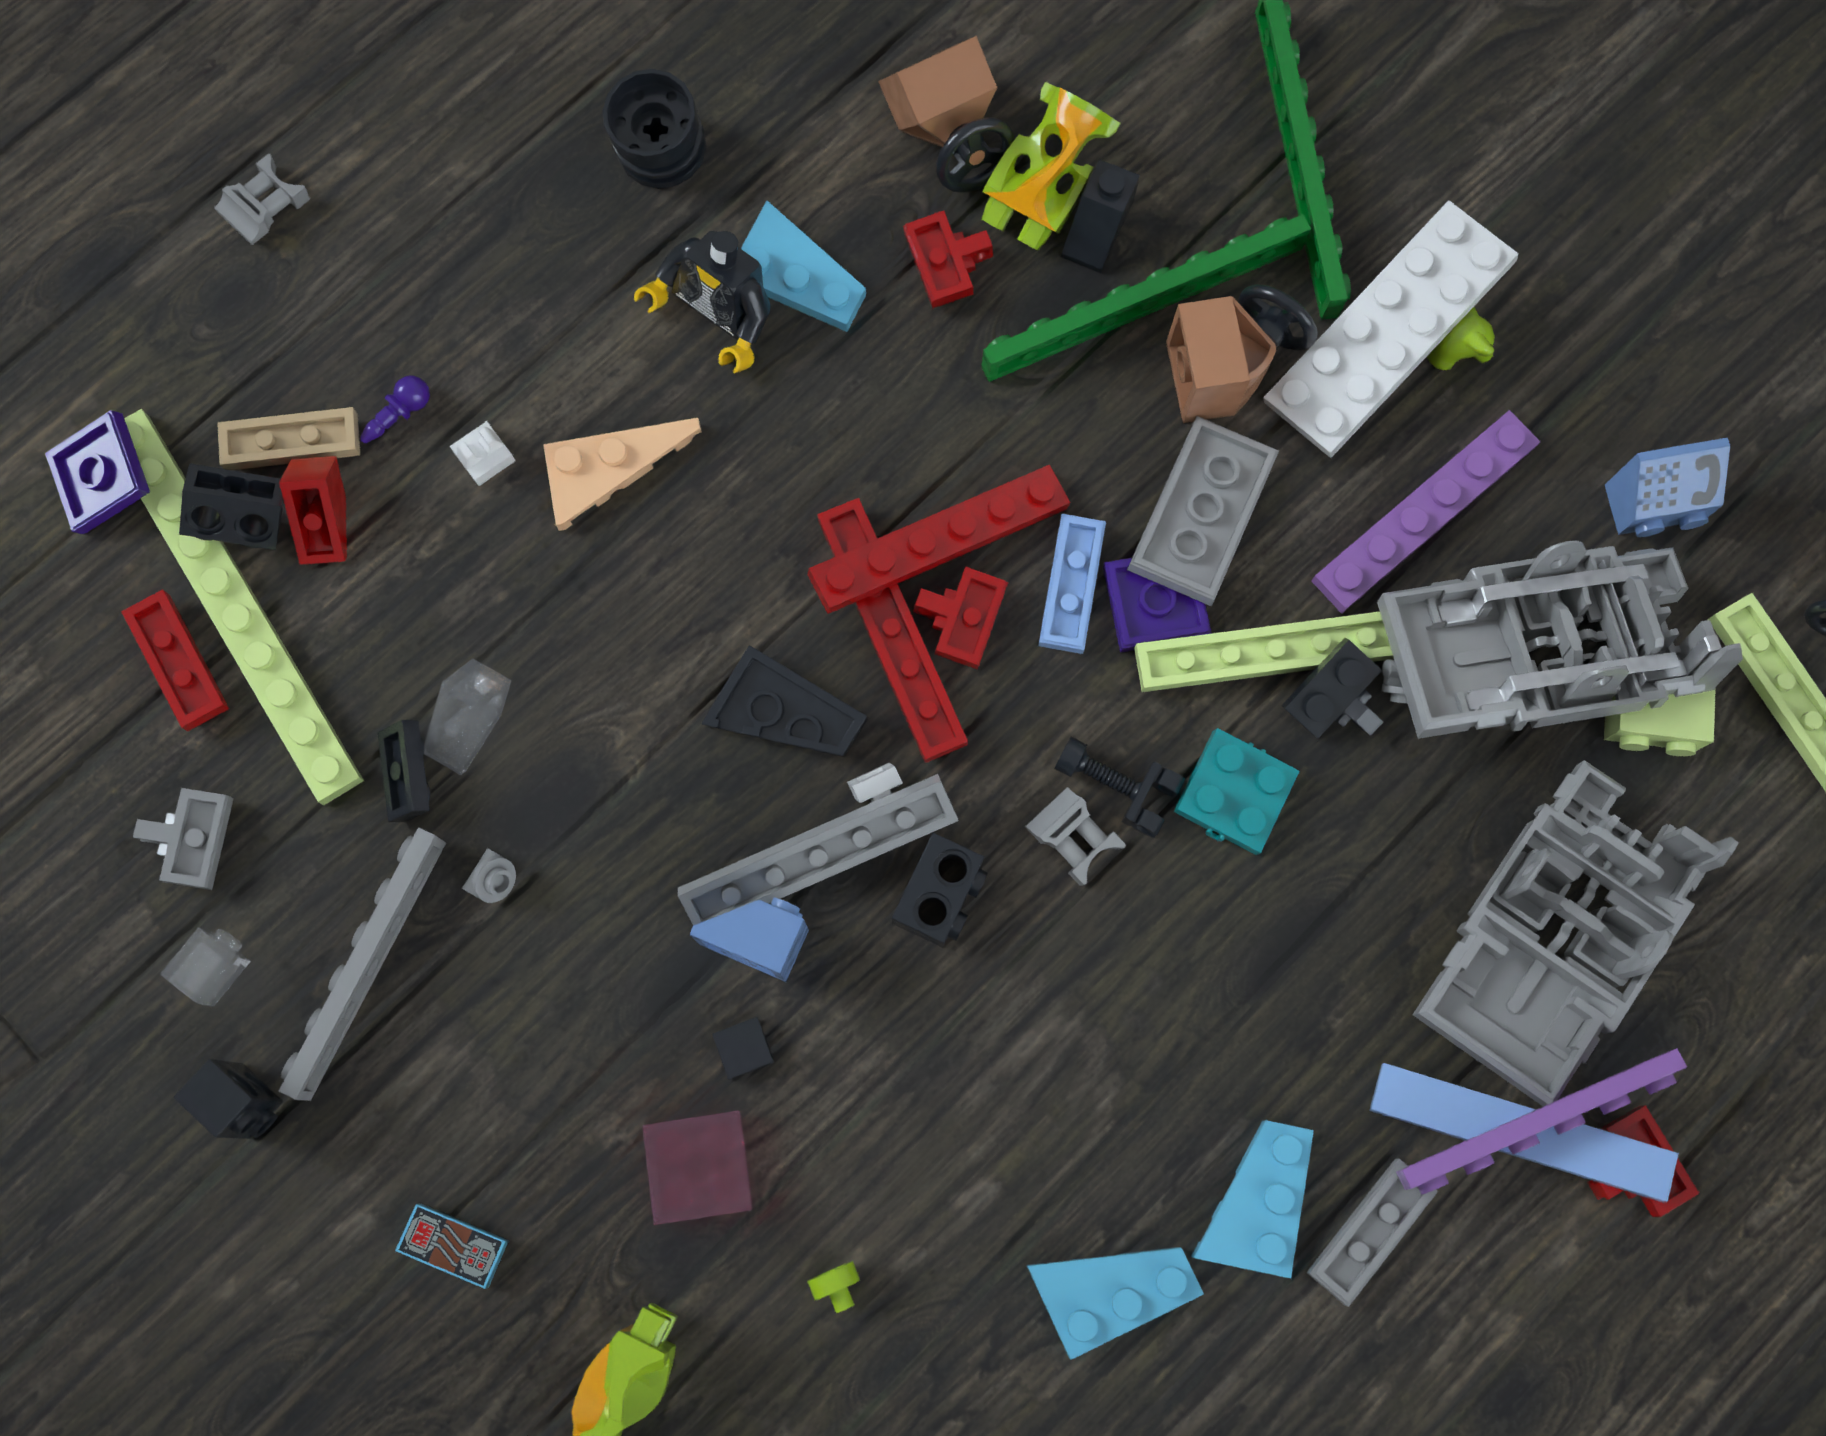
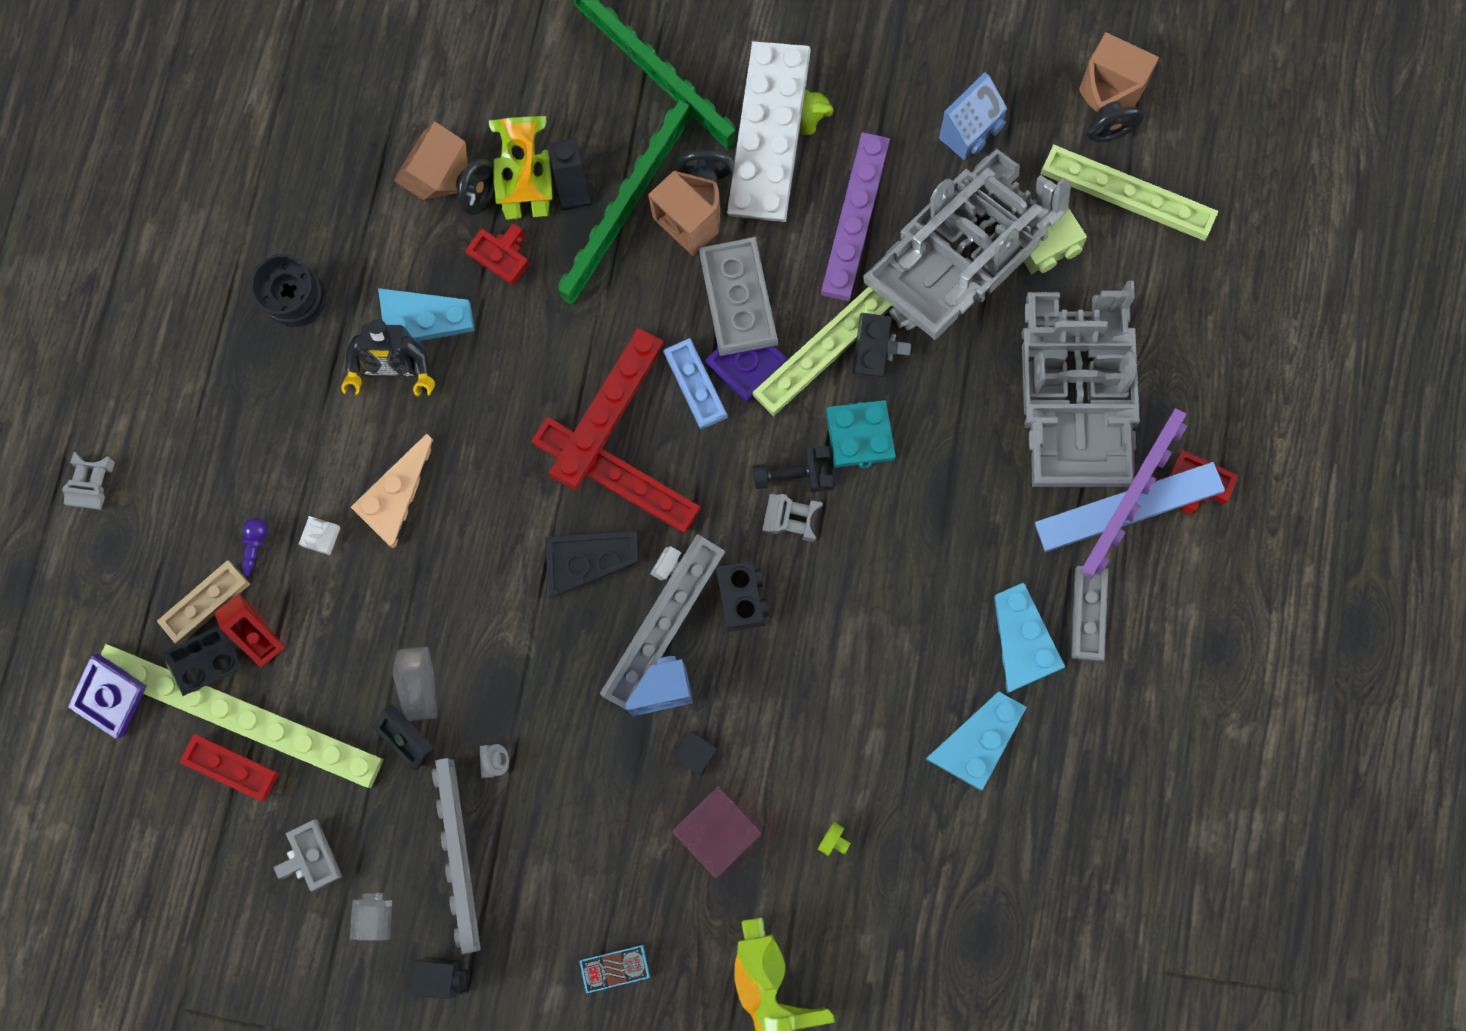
camera: 25 degrees left, 0 degrees up
red hinge [913,567,1008,669] -> none

